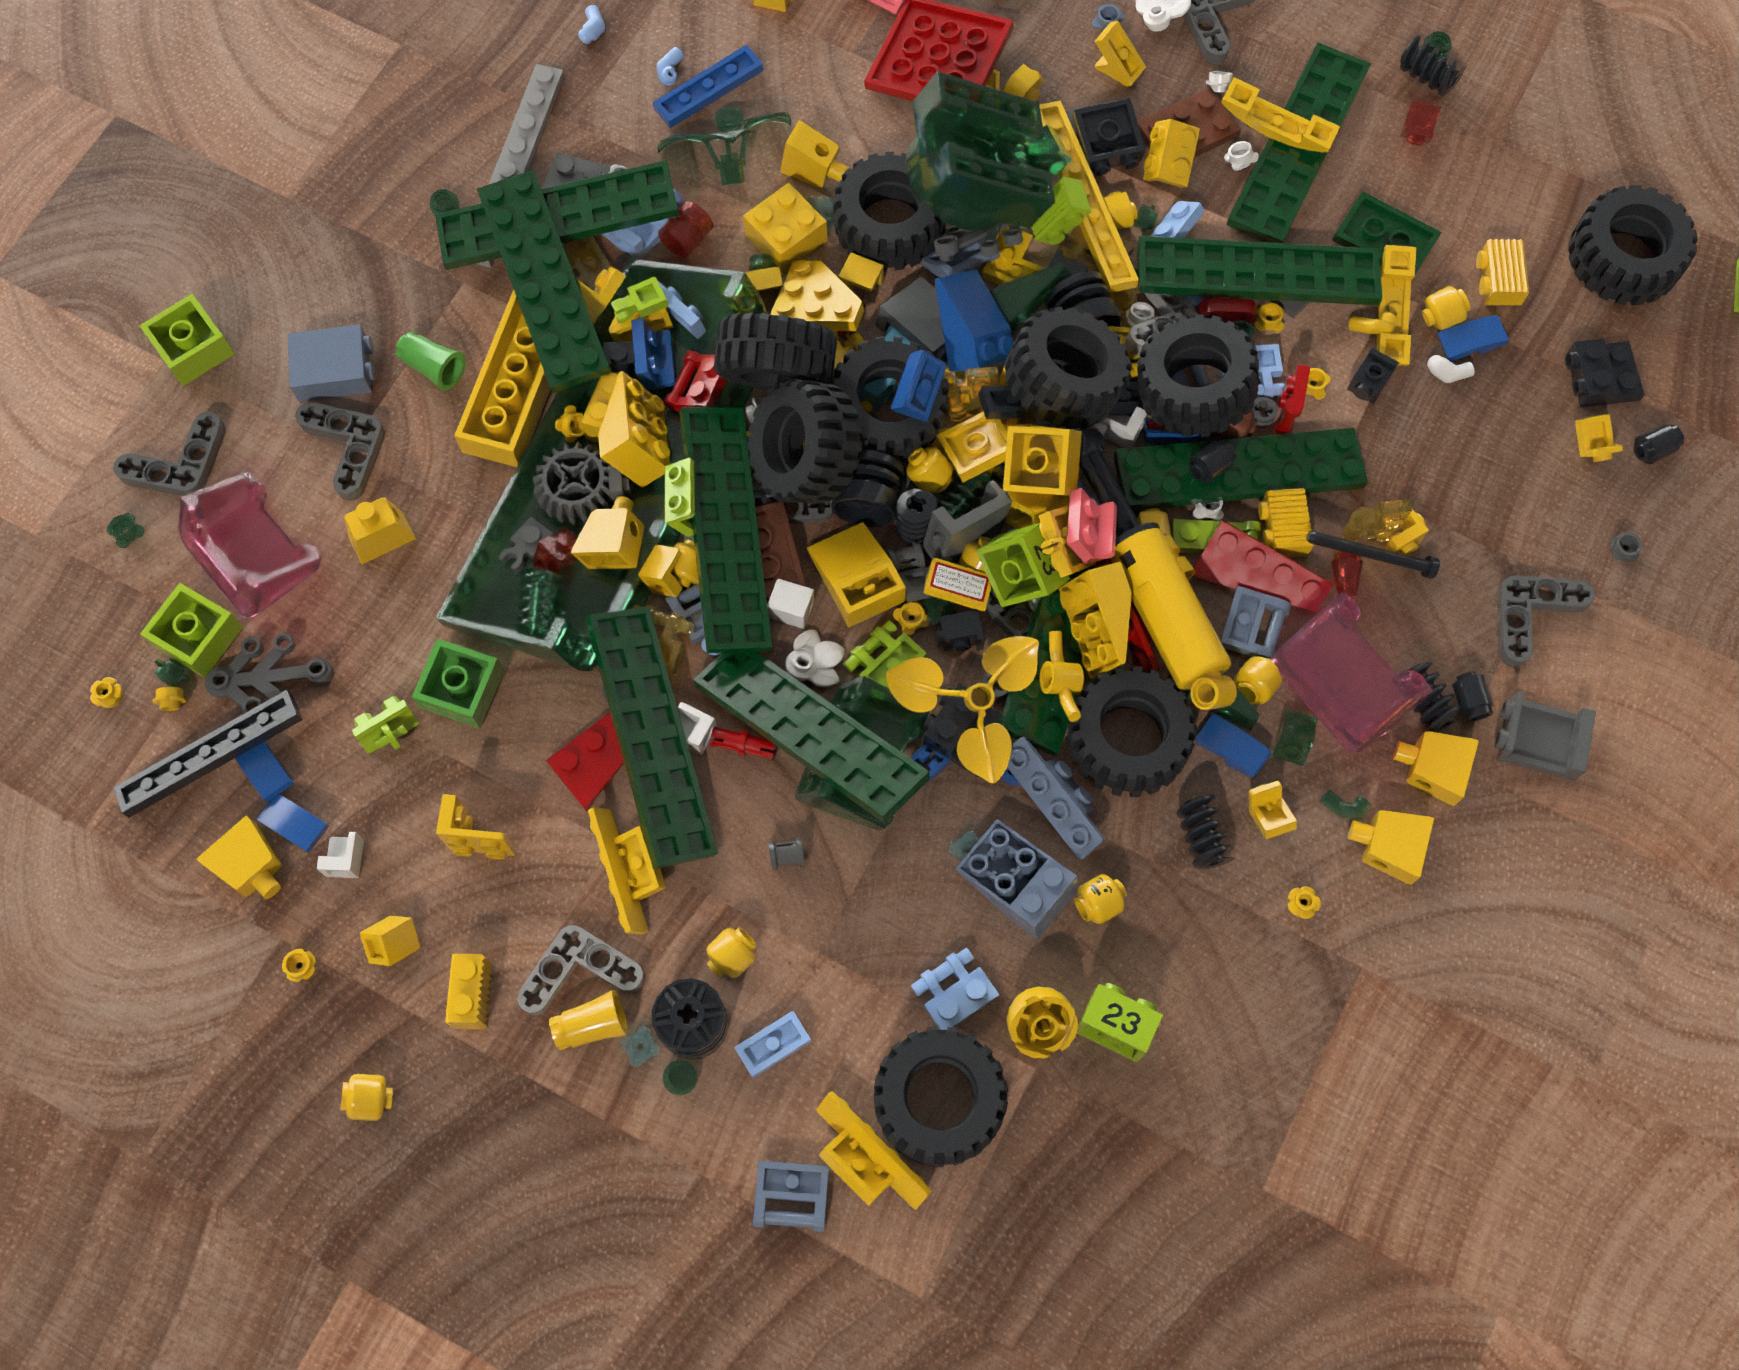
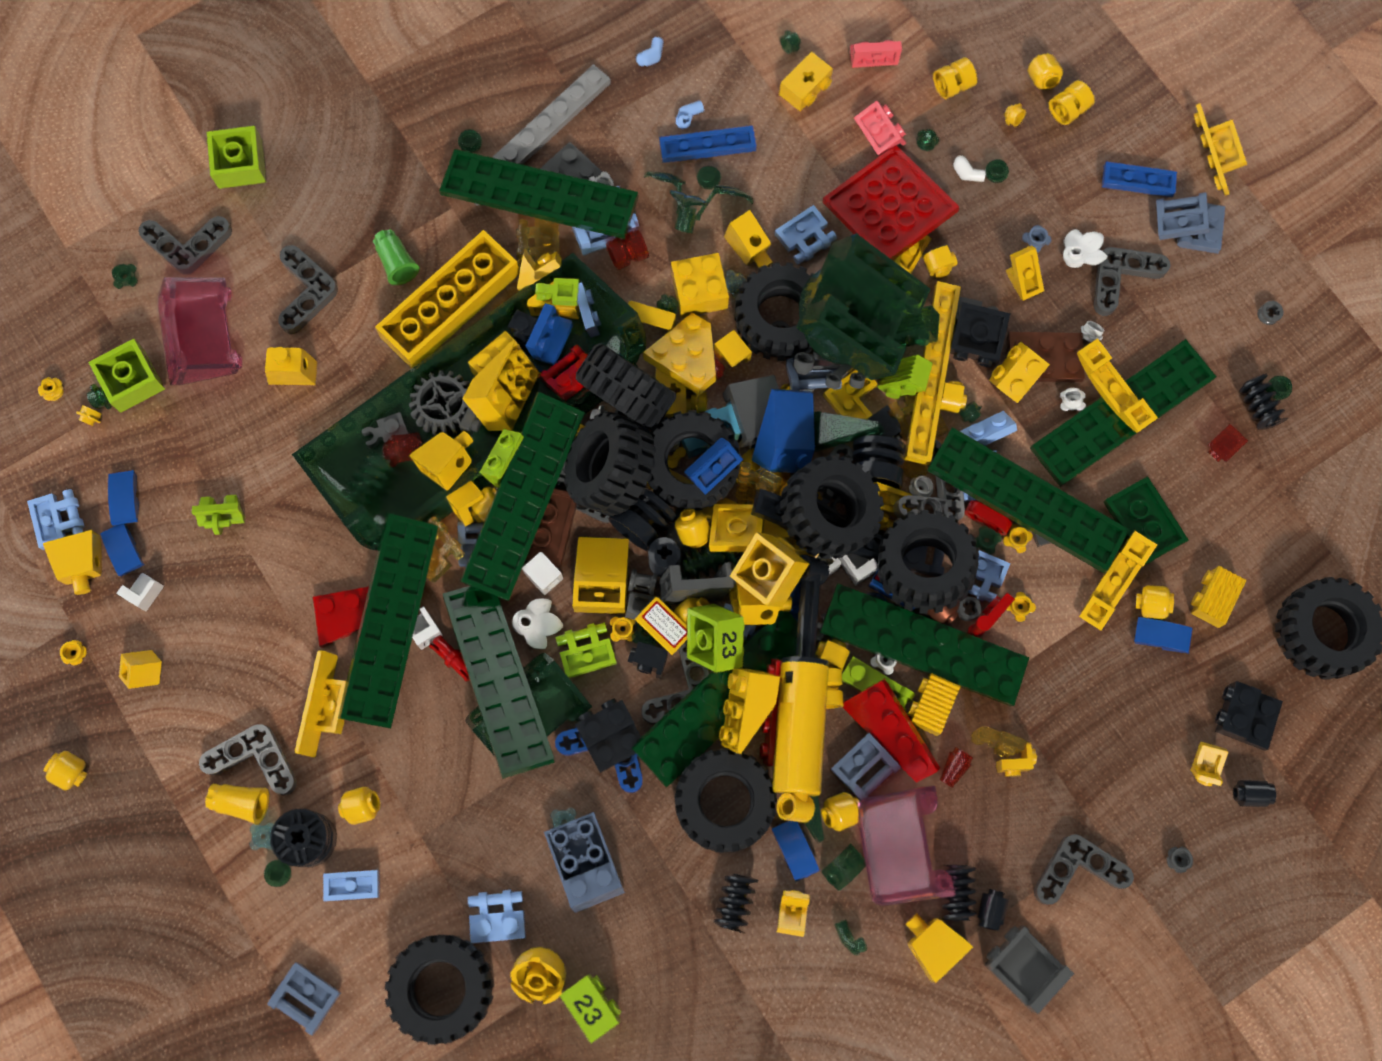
camera: 25 degrees right, 5 degrees up
plate [113,690,303,818] -> none
dark grey plant [205,633,334,713] -> none
sand blue brick [287,324,375,402] -> none
bright green brick [412,638,505,729] -> none
yellow bracket [436,794,516,860] -> none
yellow brick [445,954,493,1030] -> none
dark green plate [477,170,611,394] -> none
yellow plate [555,405,584,442] -> none
dark grey bush [768,836,805,870] -> none
yellow bracket [816,1091,932,1210] -> none
yellow plant [885,636,1039,783] -> none
sand blue bracket [1007,737,1105,859] -> none
yellow plate [1038,505,1096,578] -> none
yellow piece [1040,631,1084,722] -> none
coral bracket [1067,488,1117,565] -> none
yellow head [1074,874,1127,924] -> none
black brick [1189,439,1237,484] -> none
yellow plate [1288,886,1321,919] -> none
black bar [1306,531,1440,579] -> none
black brick [1347,348,1399,404] -> none
yellow arm [1348,312,1397,334] -> none
yellow torso [1348,810,1434,885] -> none
white arm [1427,355,1475,383] -> none
none -> light blue plate [27,489,85,550]
none -> light blue plate [774,205,837,265]

